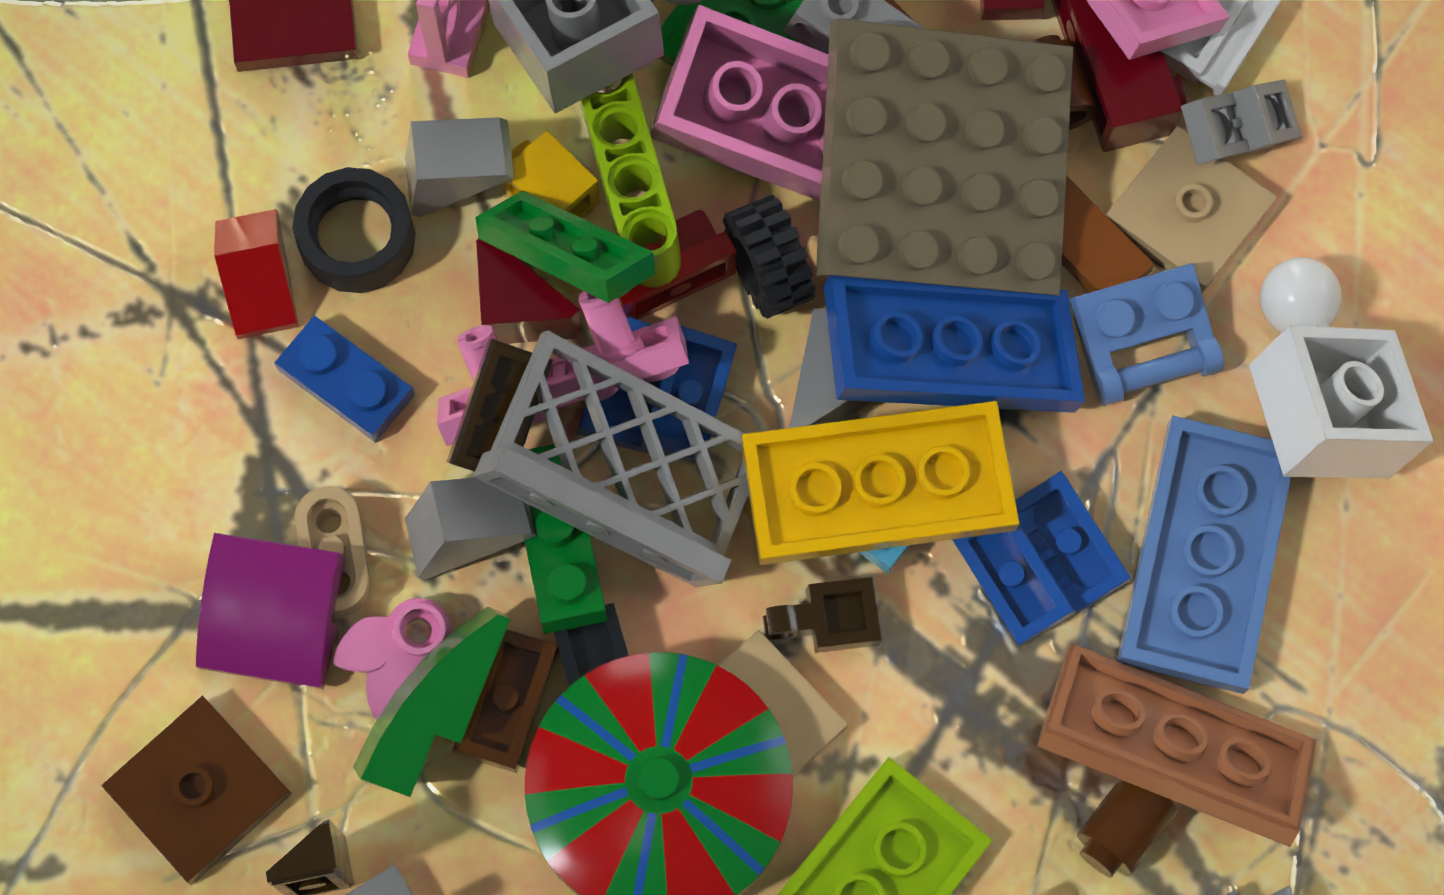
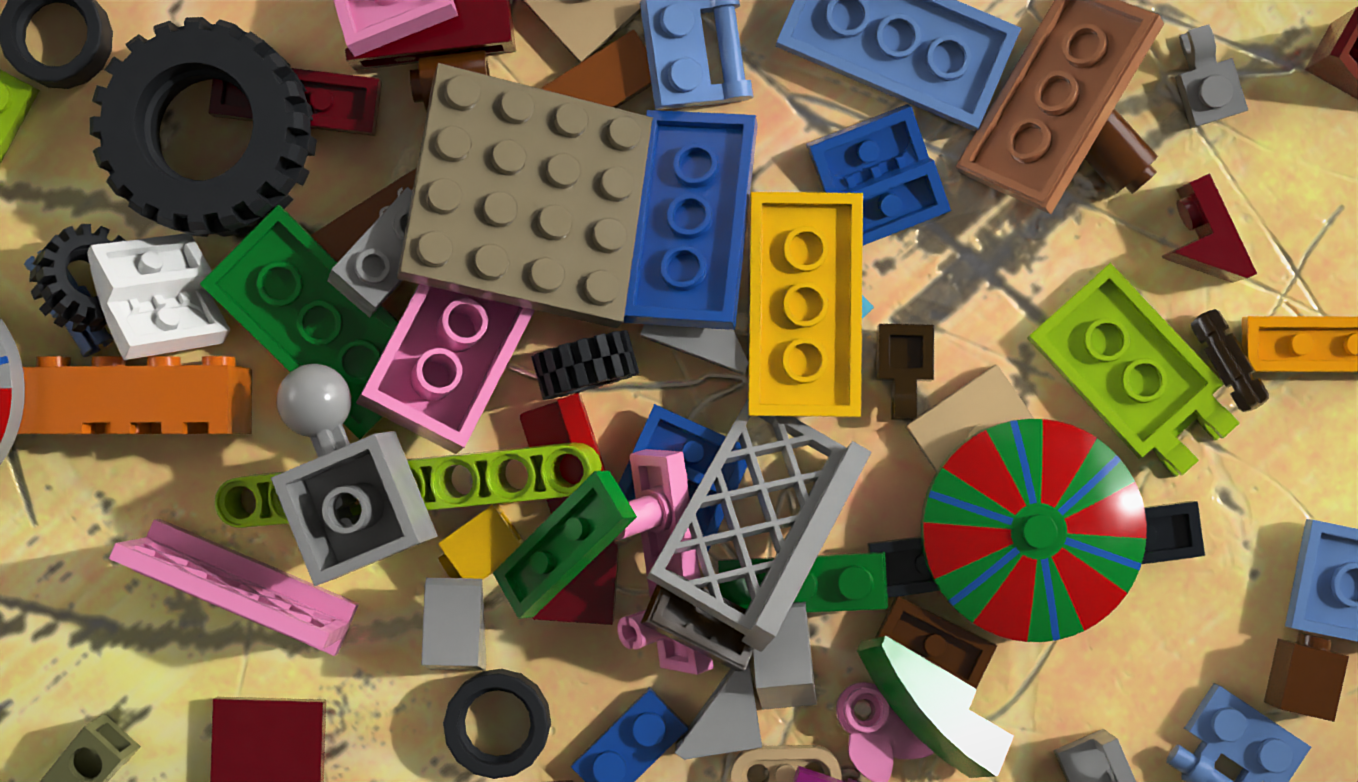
camera: 80 degrees left, 15 degrees up
none -> light grey slope [675,664,762,760]

